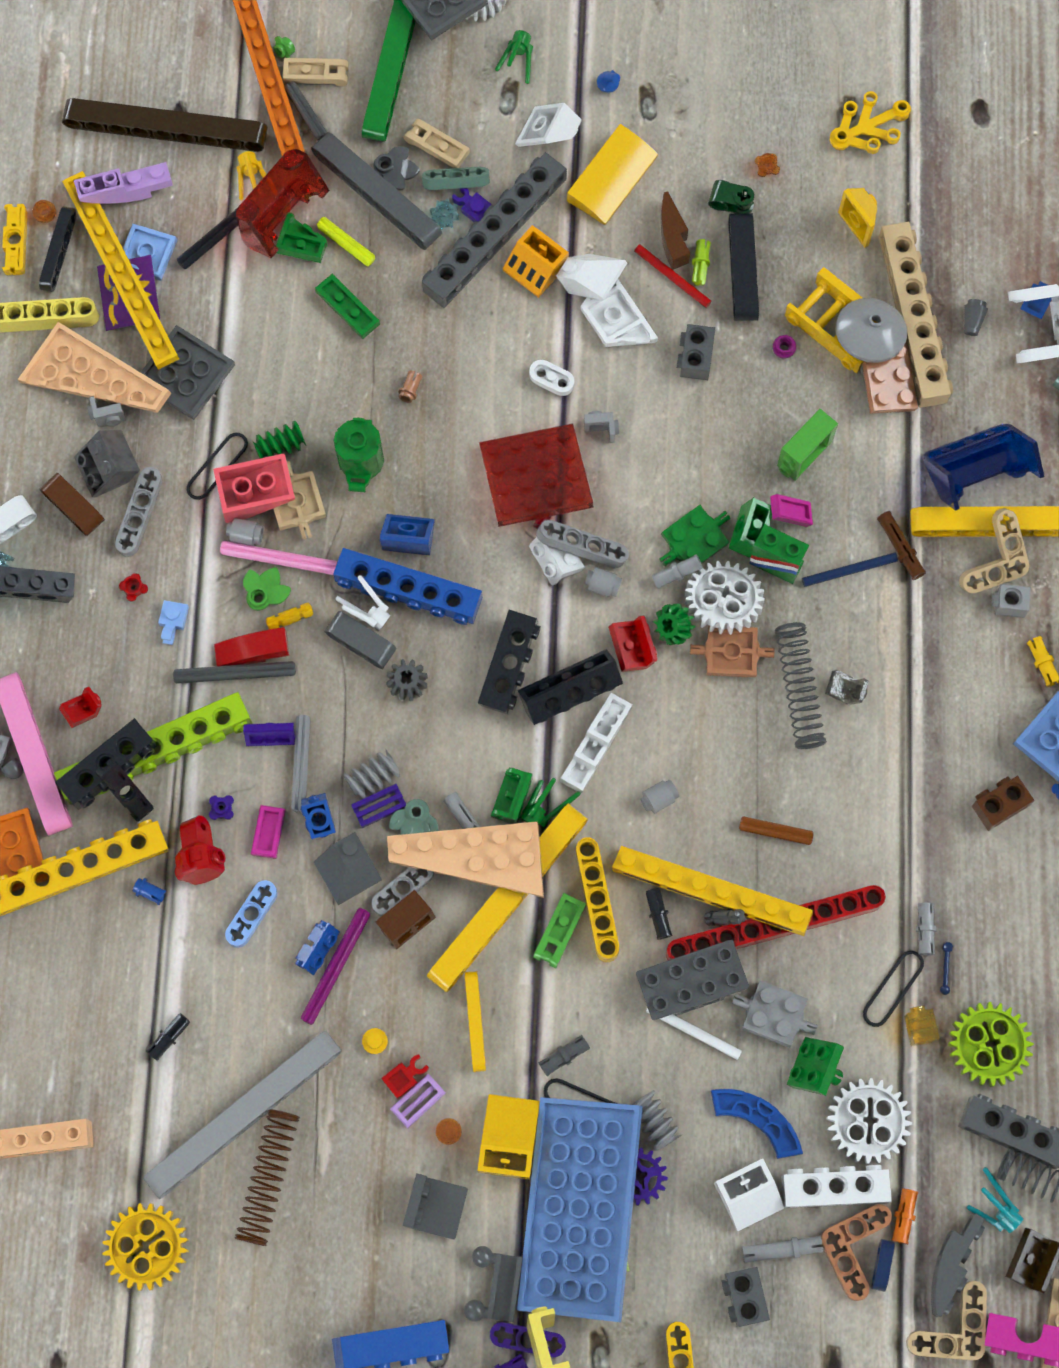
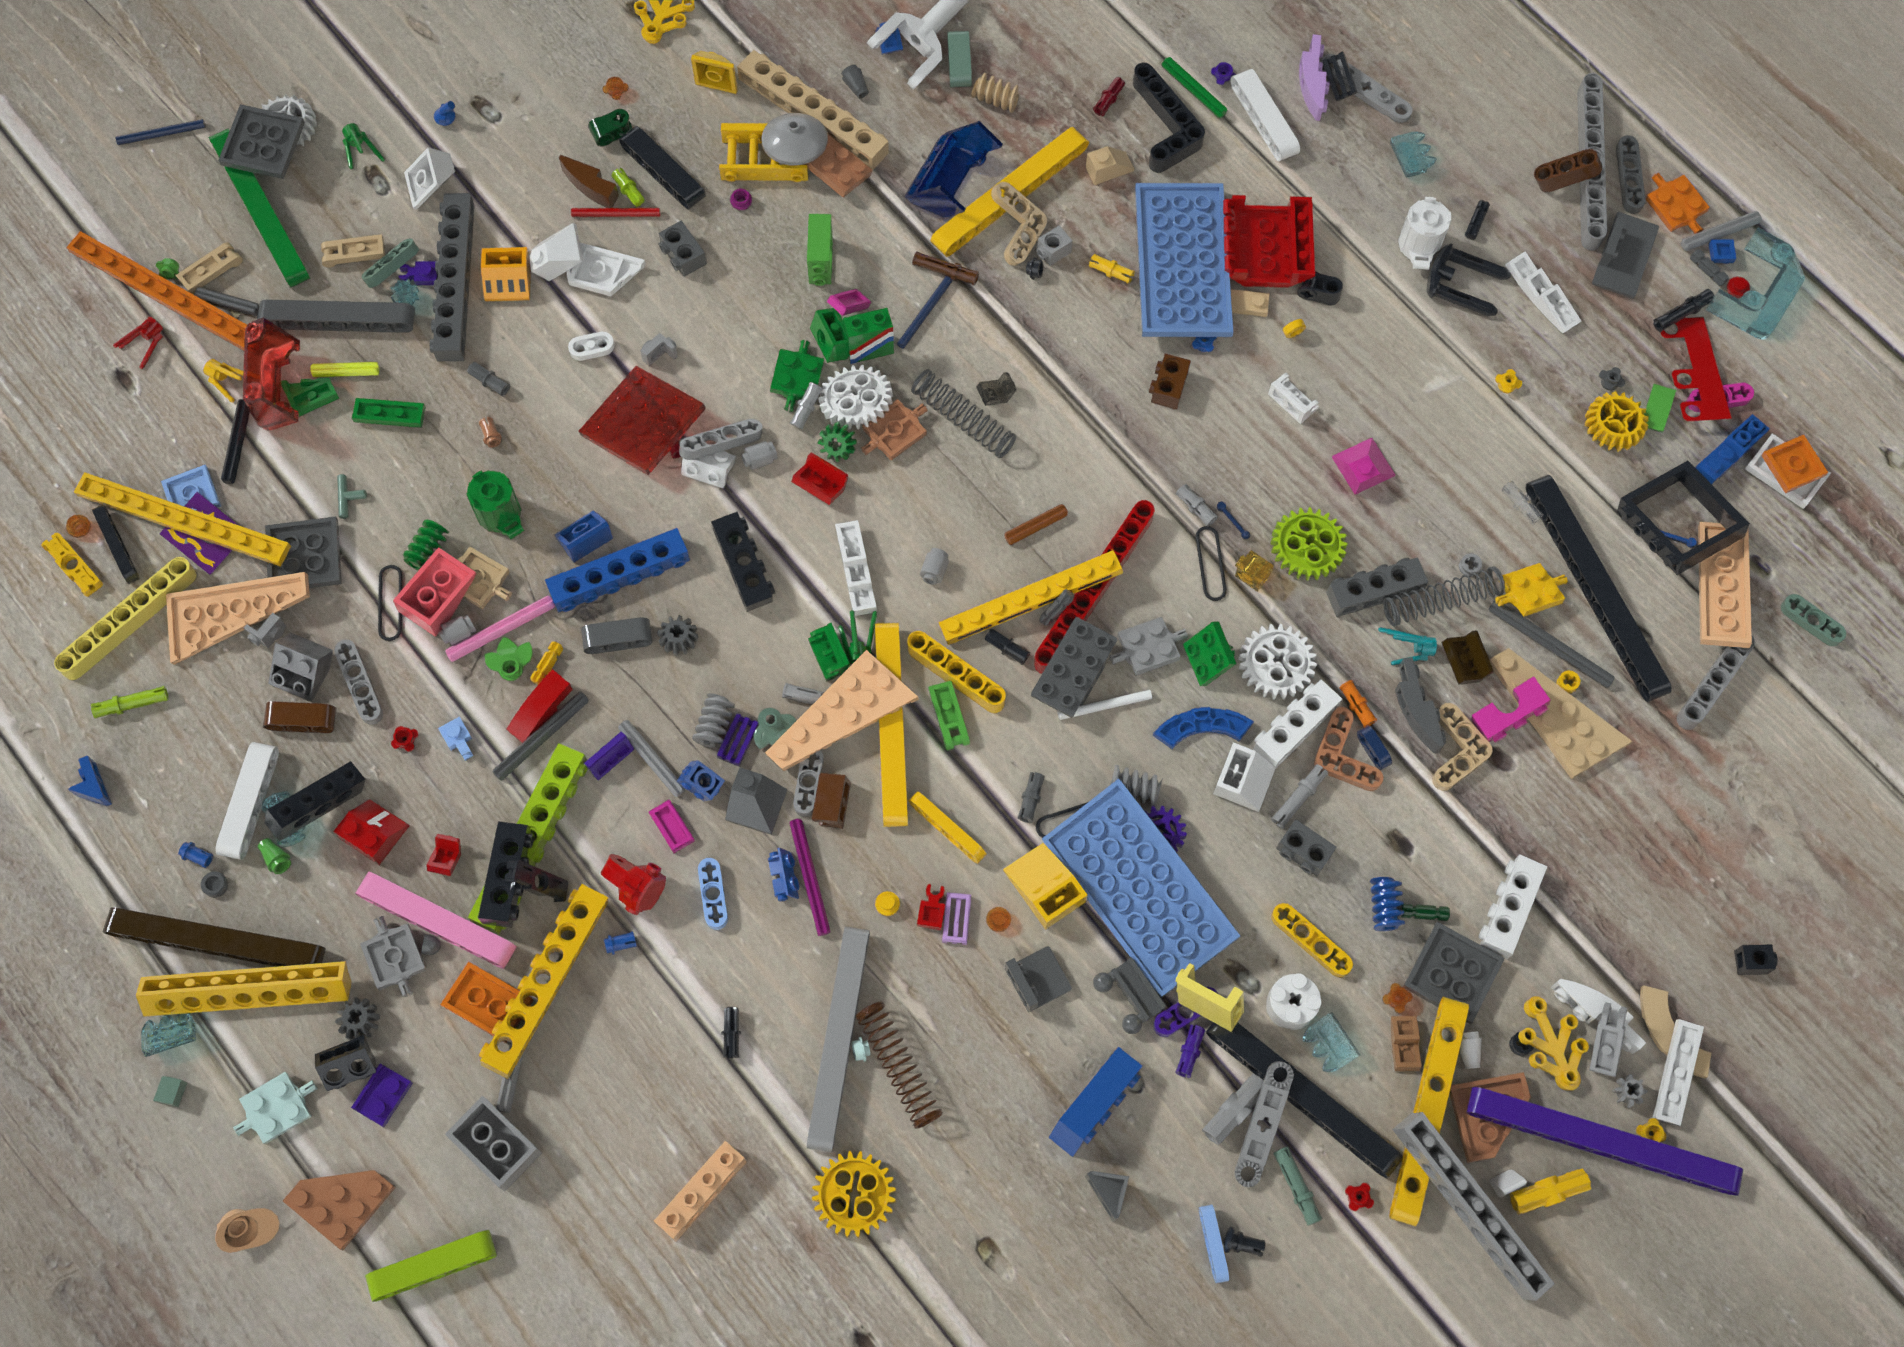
camera: 45 degrees left, 5 degrees down
dark brown beam [62,98,268,152] -> none
lavender slope [74,162,173,204] -> none
dark purple plate [209,795,234,820] -> none
white plant [336,575,391,631] -> none
dark grey plate [373,147,420,190] -> none
black brick [517,649,623,725] -> none
yellow slope [567,124,658,225] -> none
none -> red plant [113,316,163,369]
none -> red slope [333,799,409,866]
none -> sand green piece [337,474,367,519]
none -> dark grey axle [467,362,510,396]
none -> light aqua plate [851,1037,870,1062]
none -> black plate [1026,257,1044,280]

